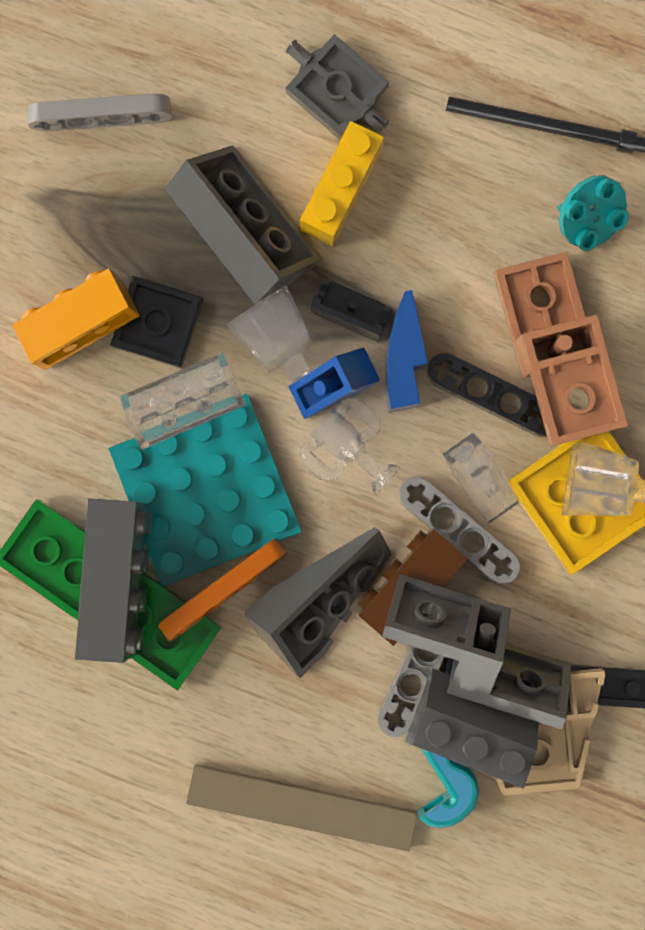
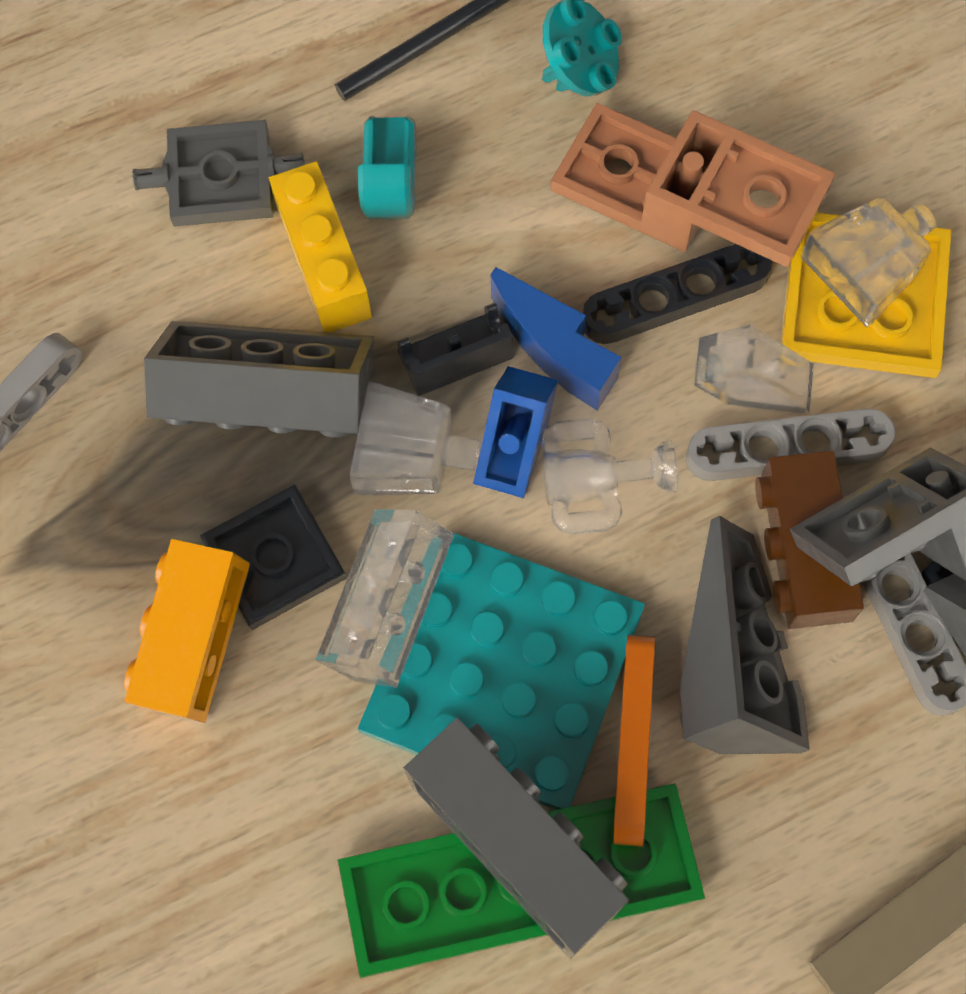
camera: 45 degrees left, 15 degrees down
none -> teal animal [358,116,416,219]

